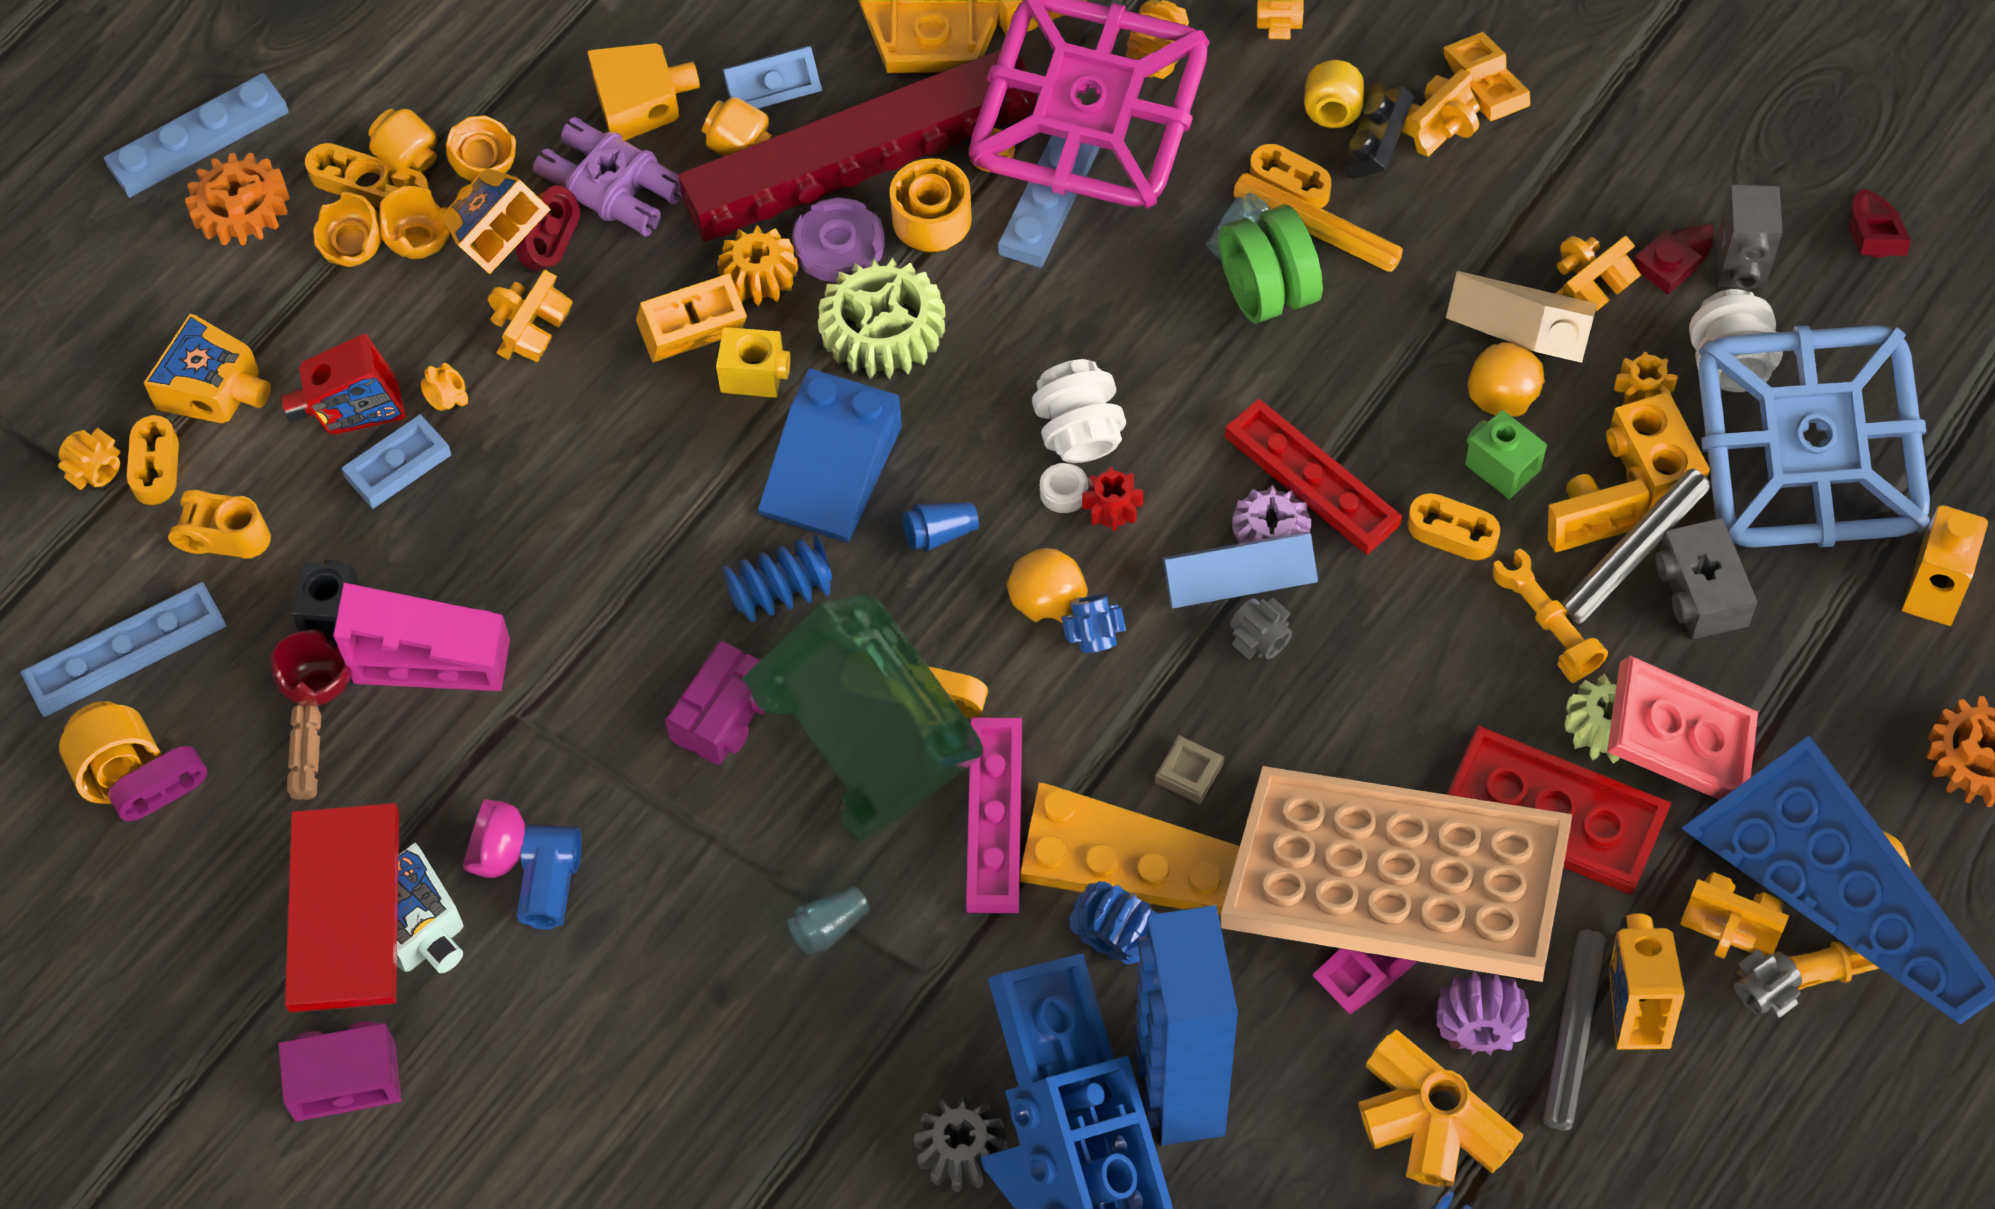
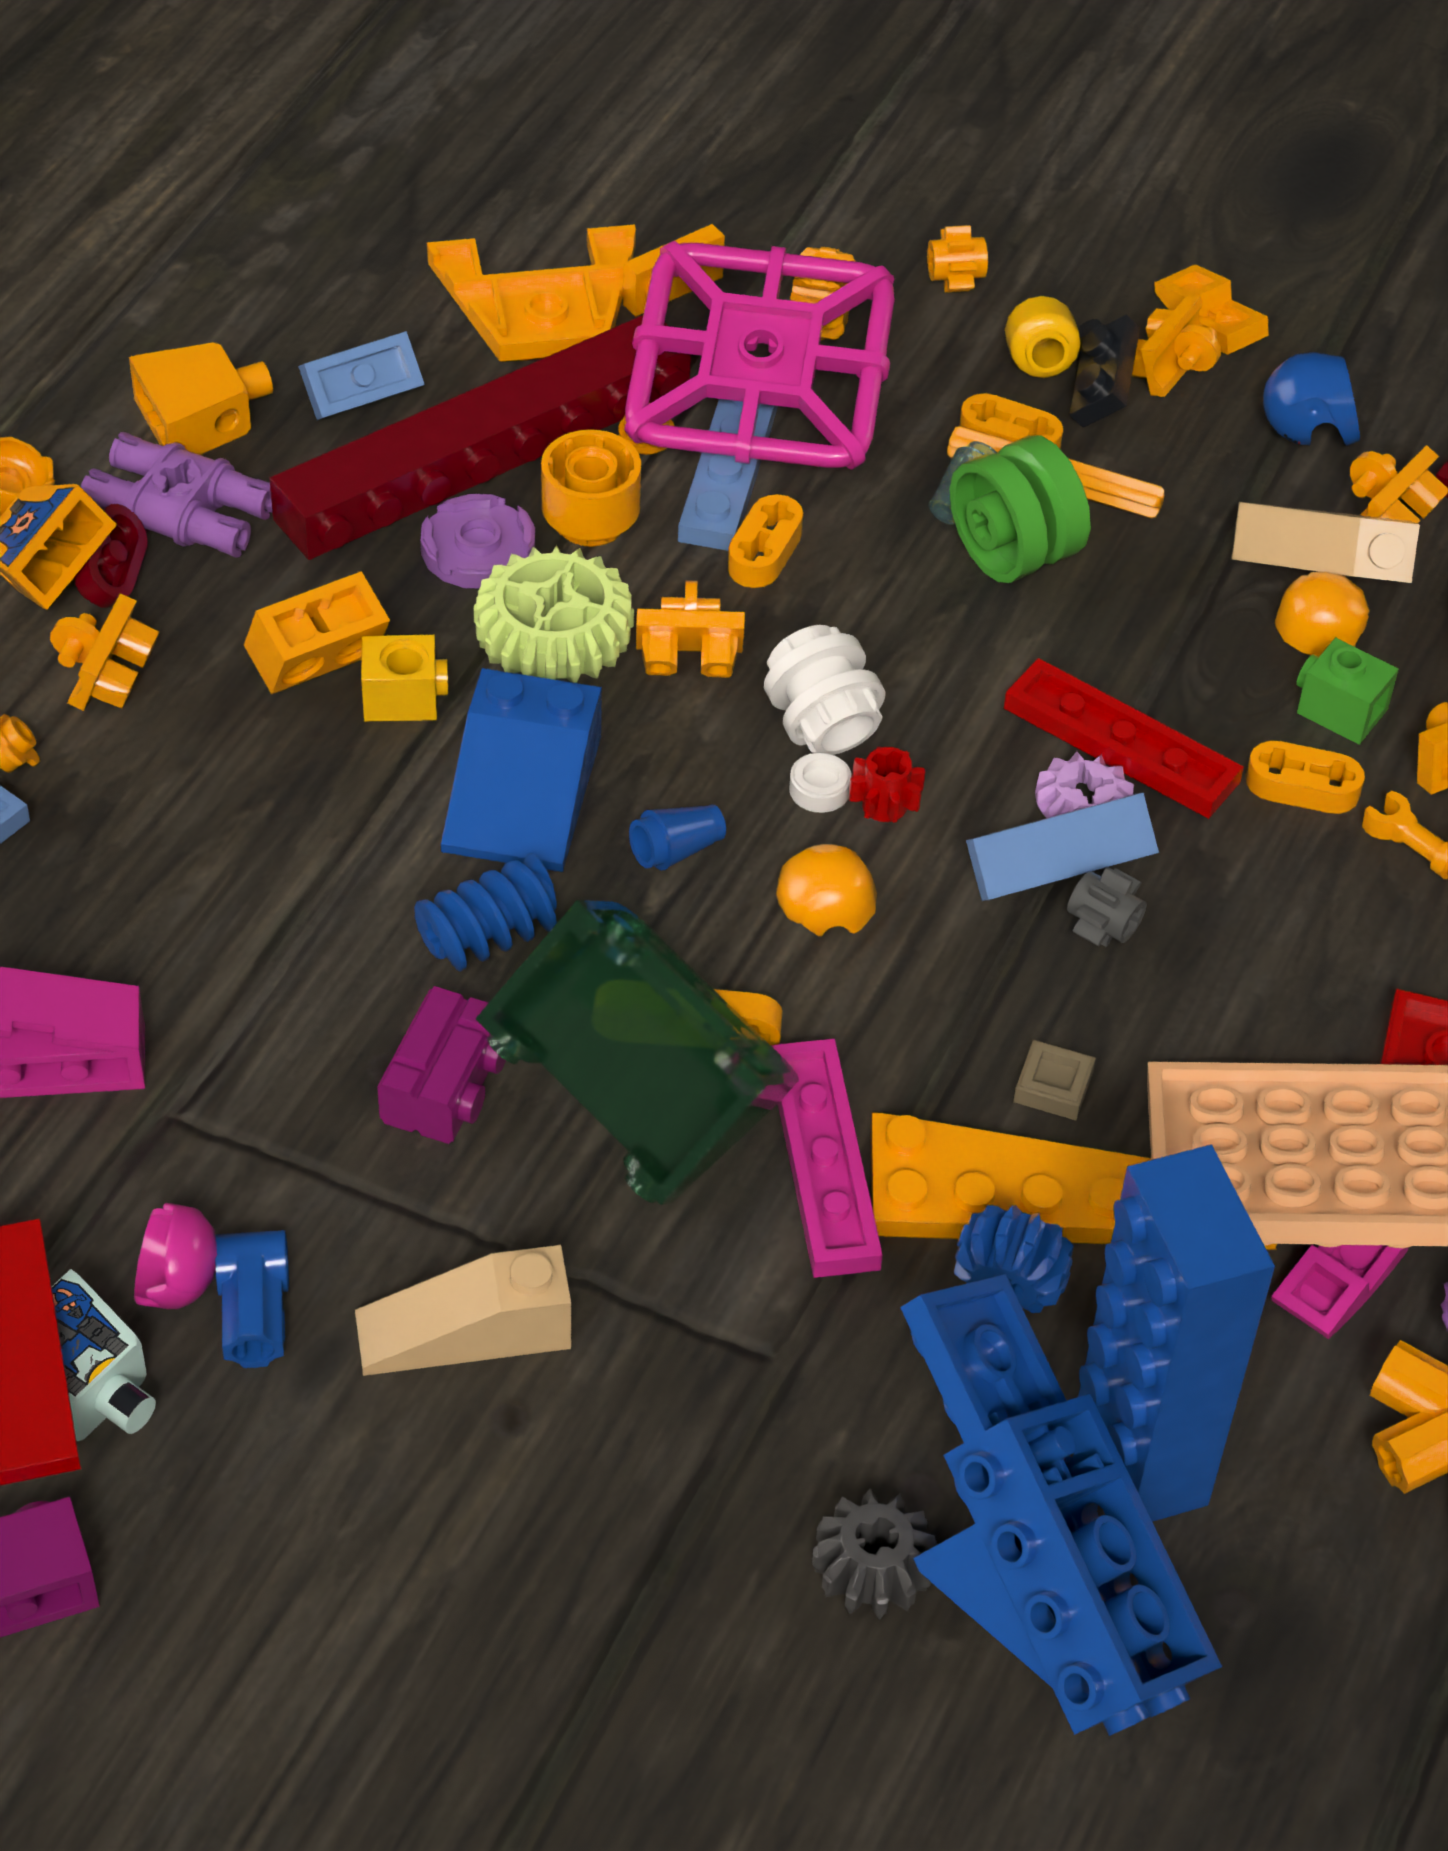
camera: 15 degrees left, 10 degrees down
light orange head [701,97,773,157] -> none
light orange gear [717,225,798,307] -> none
clear light blue cone [788,886,869,955] -> none
blue gear [1061,594,1126,653] -> none
none -> tan slope [355,1245,571,1376]
none -> light orange hips [636,580,745,678]
none -> light orange beam [728,494,803,588]
none -> blue helmet [1263,352,1360,446]

